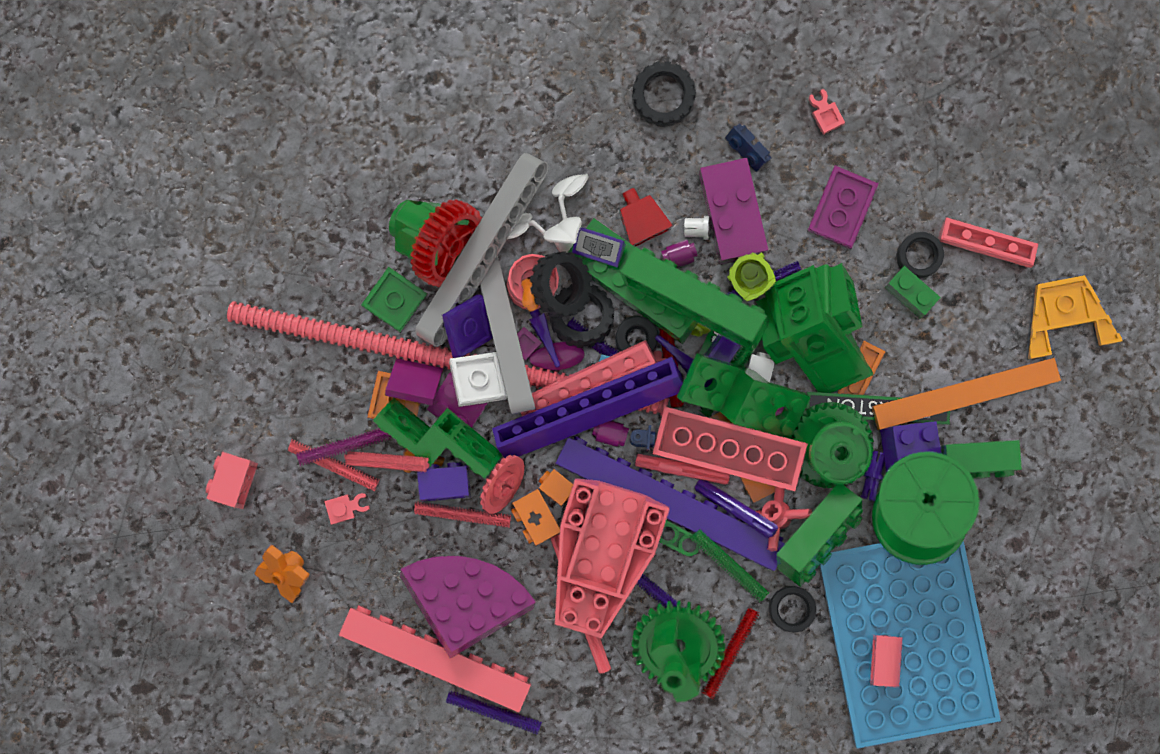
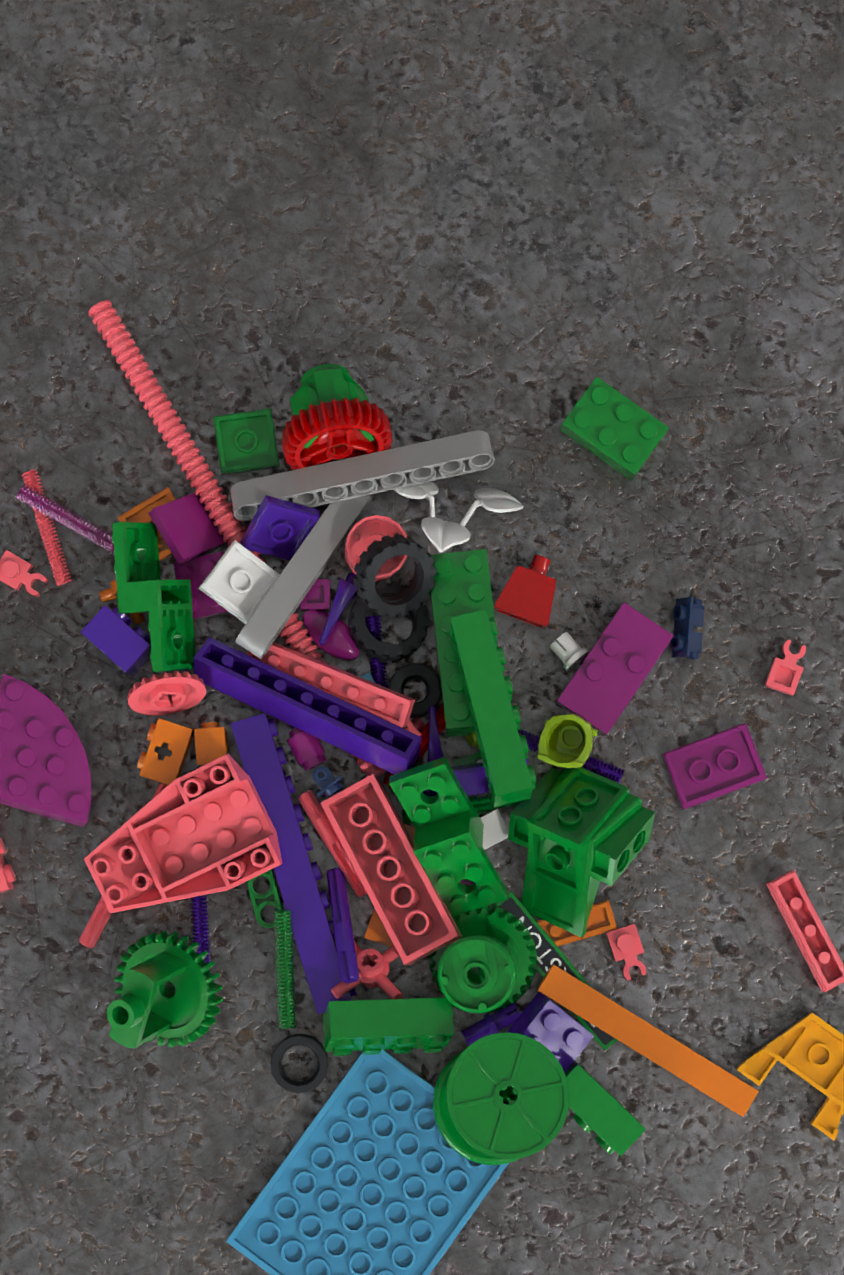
camera: 45 degrees right, 0 degrees up
coral axle [344,451,430,472] -> none
coral axle [414,501,511,528] -> none
orange arm [521,279,539,311] -> none
slope [572,227,626,268] -> none
black tyre [632,61,696,127] -> none
magenta brick [661,240,698,268] -> none
red axle [702,608,759,699] -> none
coral brick [870,635,903,687] -> none
green brick [884,266,941,319] -> none
black tyre [896,232,944,279] -> none
none -> green brick [560,376,669,481]
none -> coral plate [606,924,646,980]

